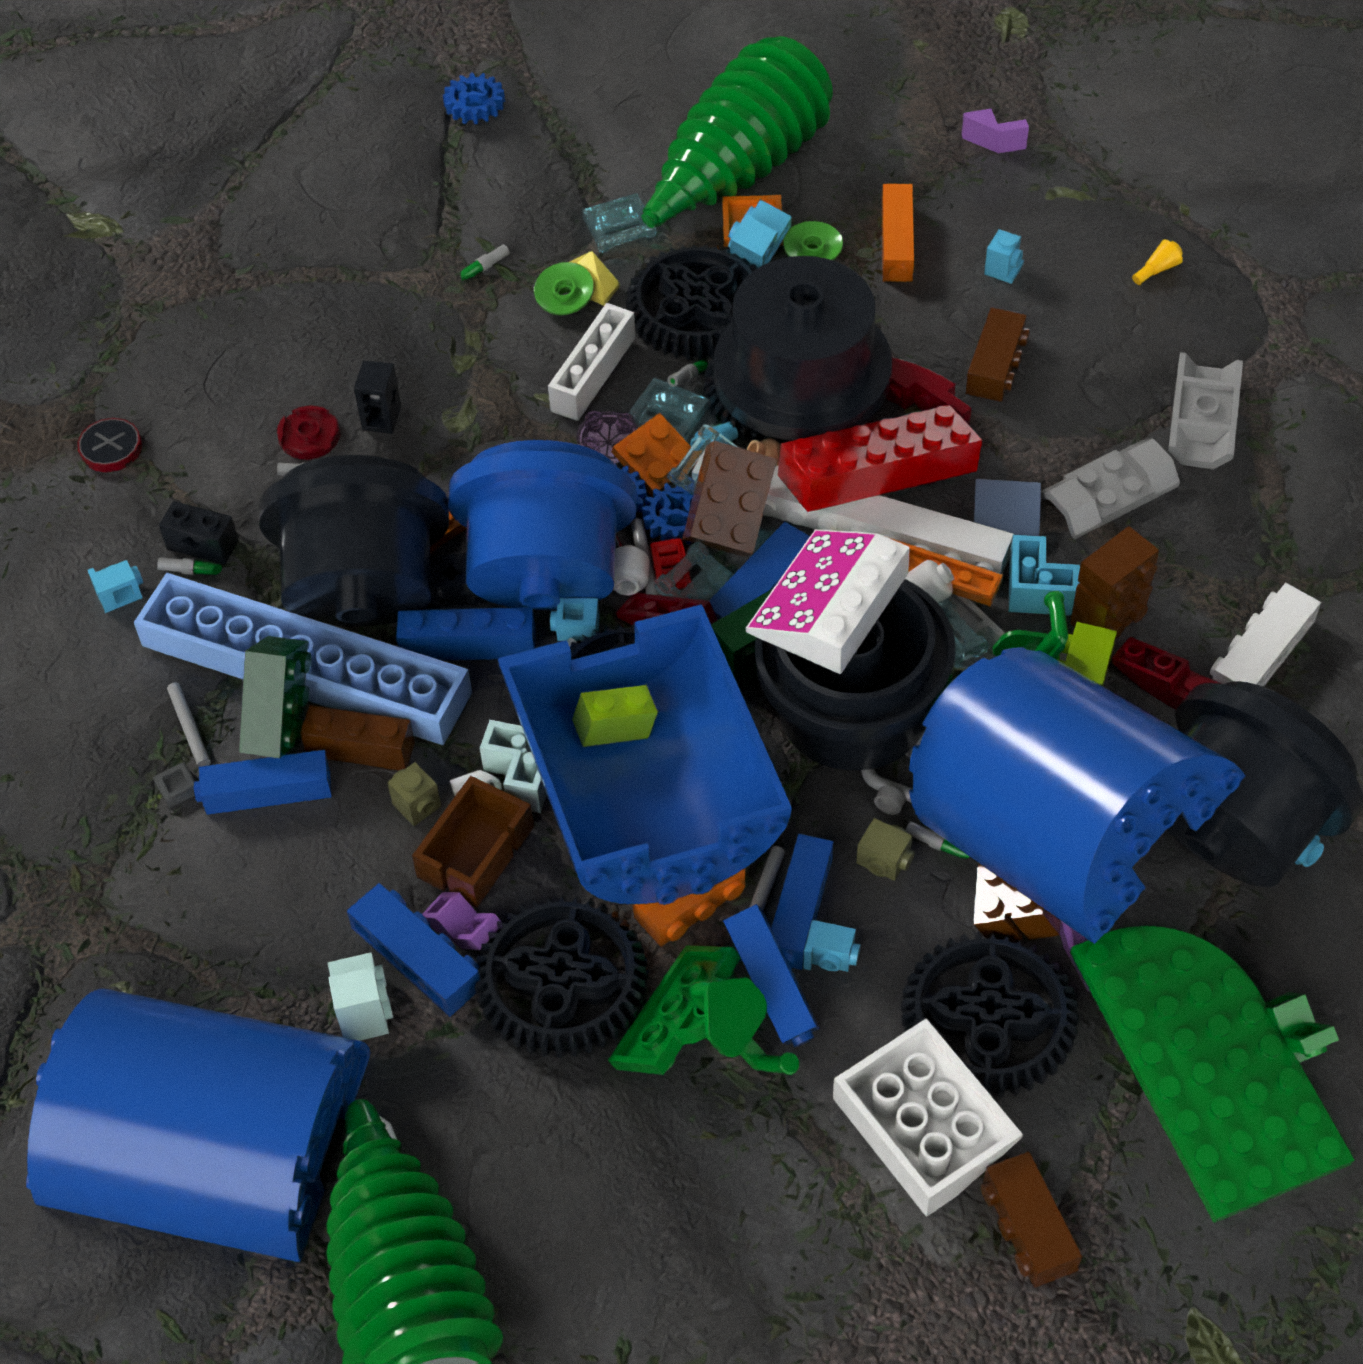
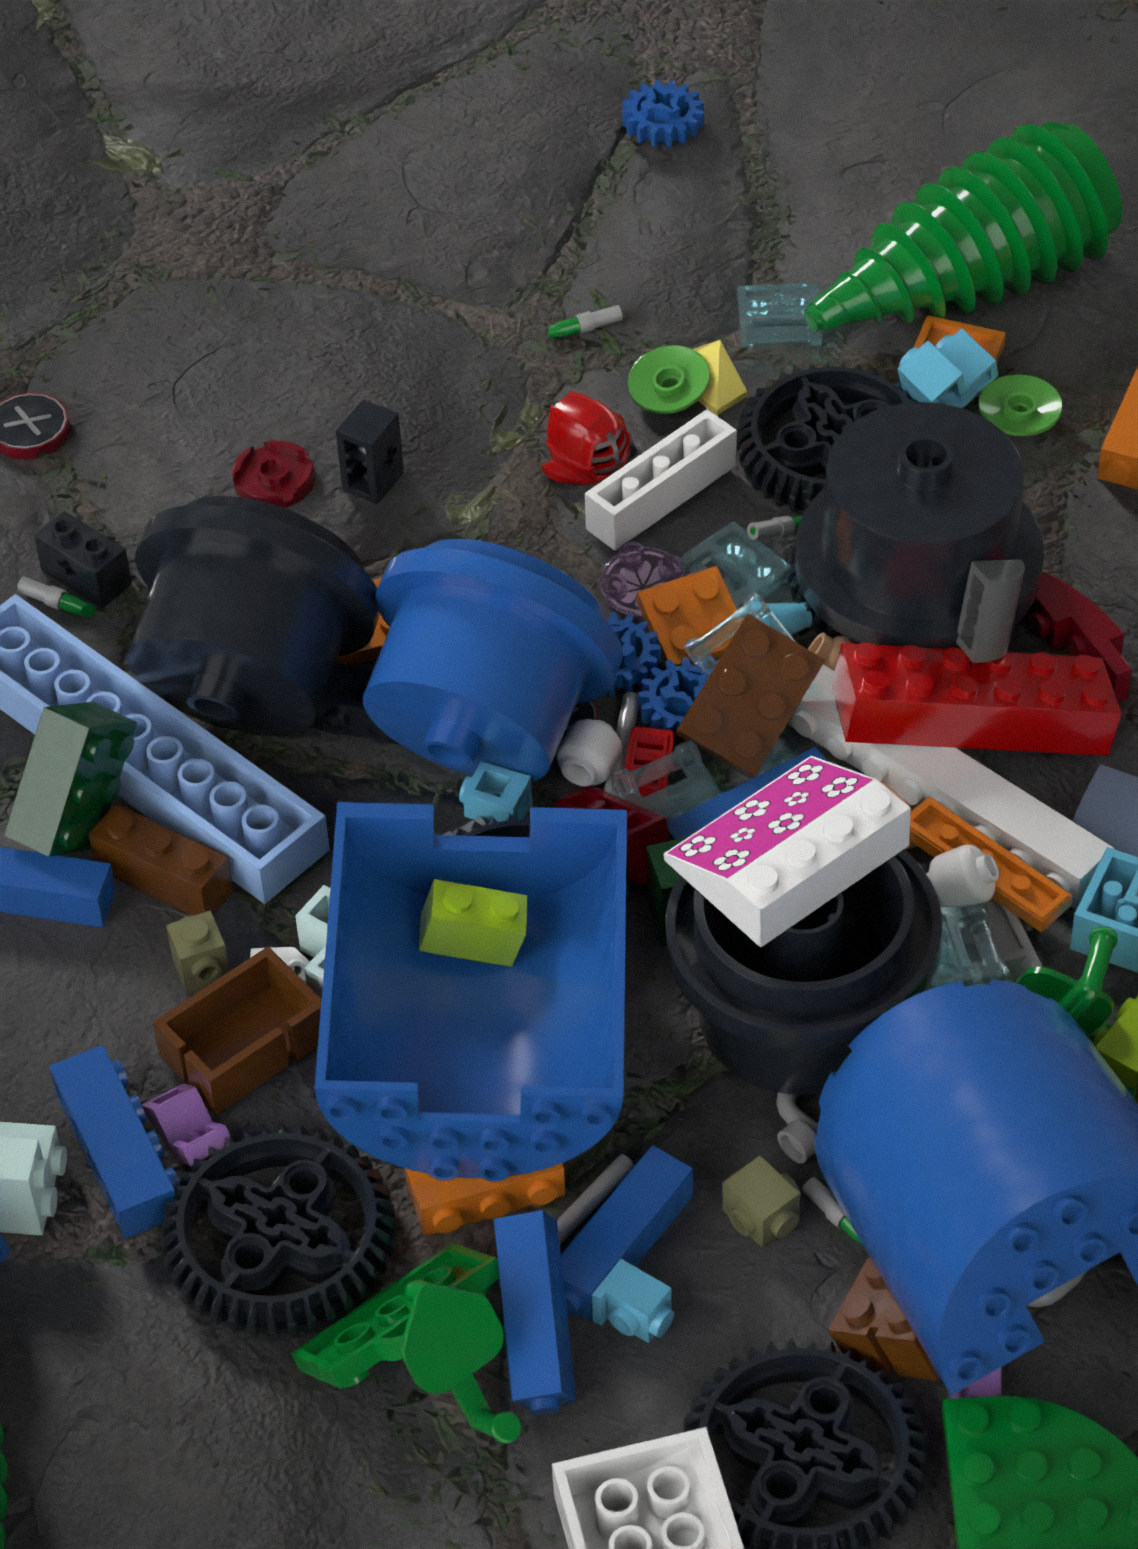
camera: 20 degrees right, 5 degrees down
blue brick [396,607,536,661] -> none
none -> red piece [541,391,631,485]
none -> dark grey brick [956,559,1025,663]

